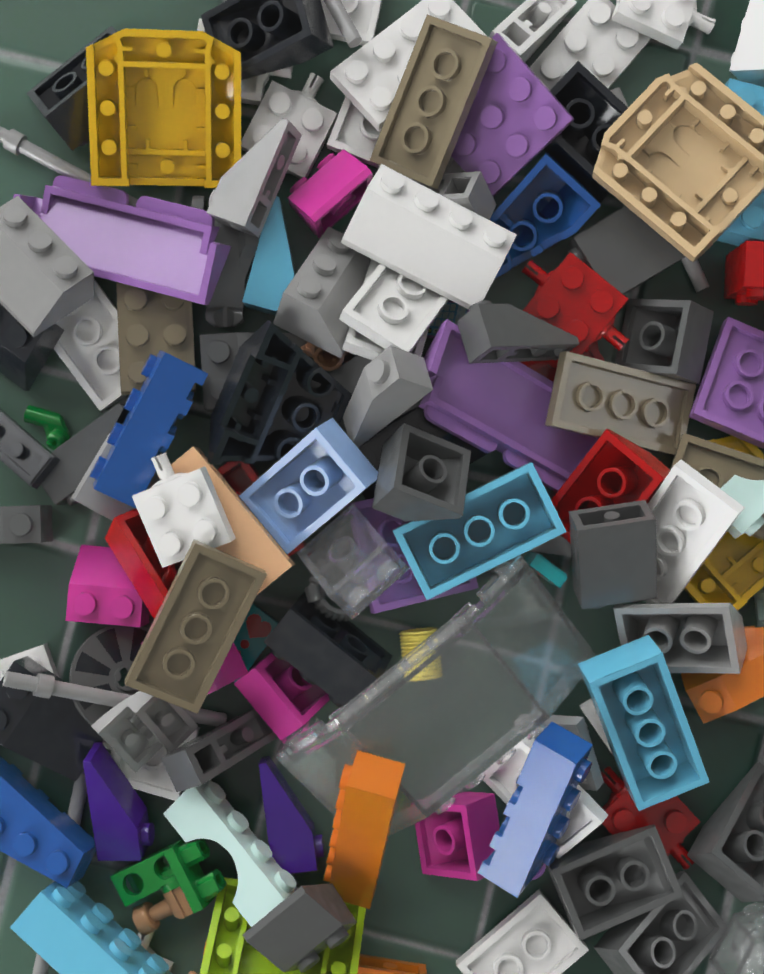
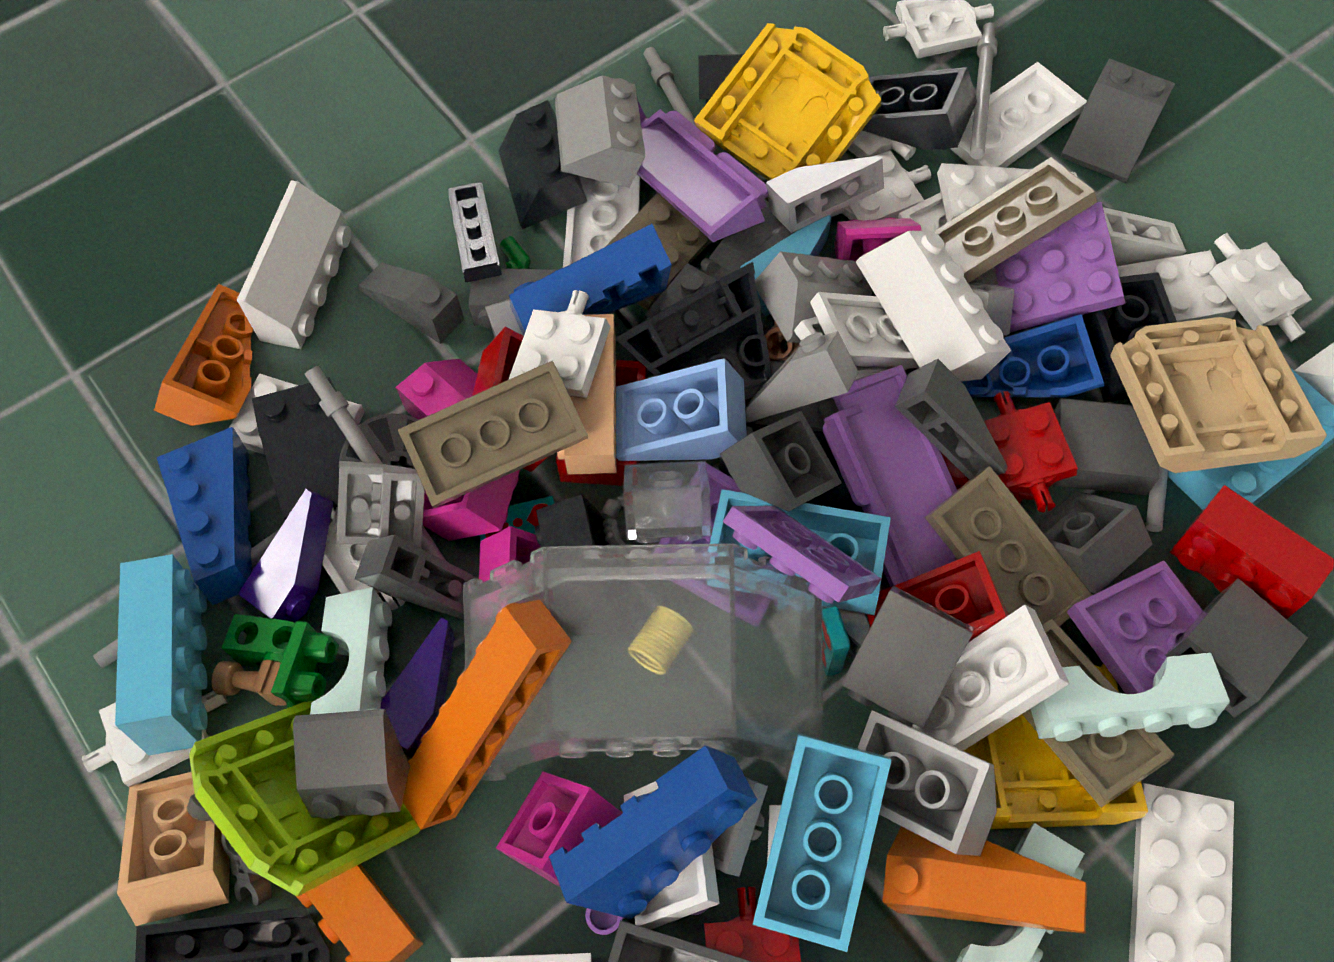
camera: 40 degrees right, 25 degrees down
none -> medium lavender plate [723,506,882,604]

